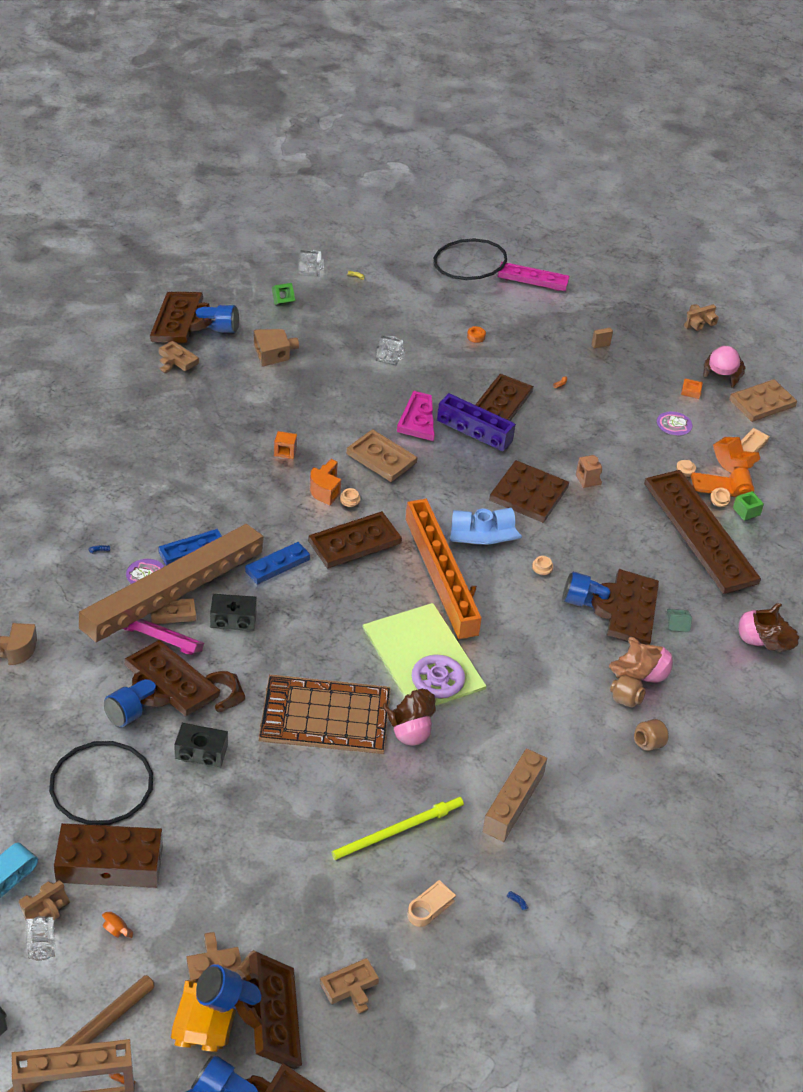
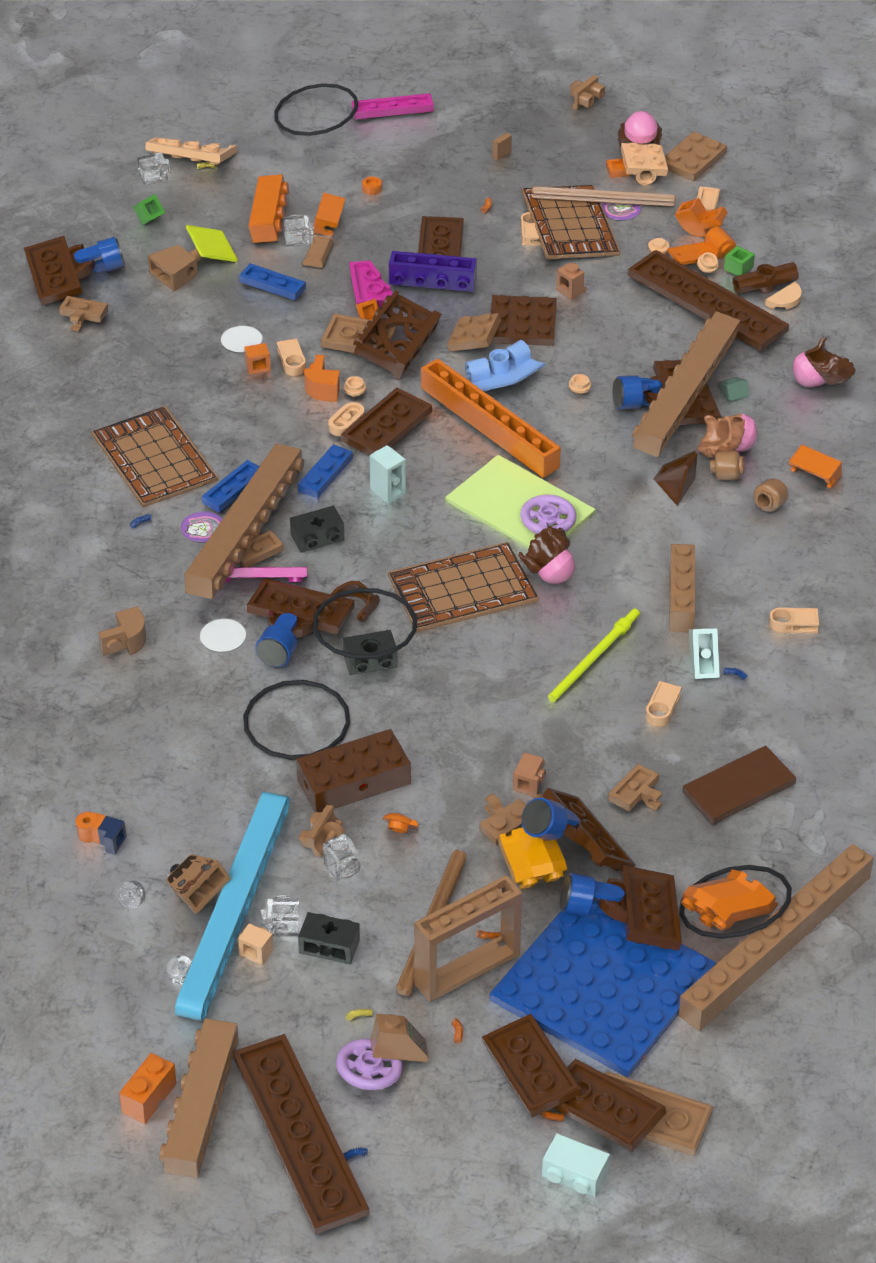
camera: 20 degrees left, 0 degrees up
none -> piece [91,406,218,507]
none -> light nougat wing [146,137,237,165]
none -> neon yellow piece [186,225,238,262]
none -> white sticker [200,619,246,652]
none -> white sticker [221,326,262,353]
none -> blue plate [239,263,306,301]
none -> orange brick [249,174,289,243]
none -> light nougat piece [277,338,306,376]
none -> medium nougat tile [302,236,334,268]
none -> orange hinge [312,192,346,236]
none -> black piece [313,588,417,659]
none -> light nougat plate [328,402,364,437]
none -> reddish brown fence [353,290,442,380]
none -> orange slope [355,298,379,320]
none -> light aqua brick [370,445,406,504]
none -> medium nougat plate [447,313,501,352]
none -> nougat brick [513,752,546,797]
none -> light nougat piece [520,212,541,245]
none -> piece [521,185,621,259]
none -> axle [531,186,676,207]
none -> light nougat plate [621,143,668,185]
none -> medium nougat brick [632,311,740,457]
none -> reddish brown slope [654,451,698,506]
none -> reddish brown tile [682,745,796,824]
none -> light aqua slope [689,628,720,679]
none -> reddish brown piece [732,262,799,295]
none -> light nougat tile [765,282,802,310]
none -> light nougat piece [769,607,819,633]
none -> orange hinge [789,444,842,489]

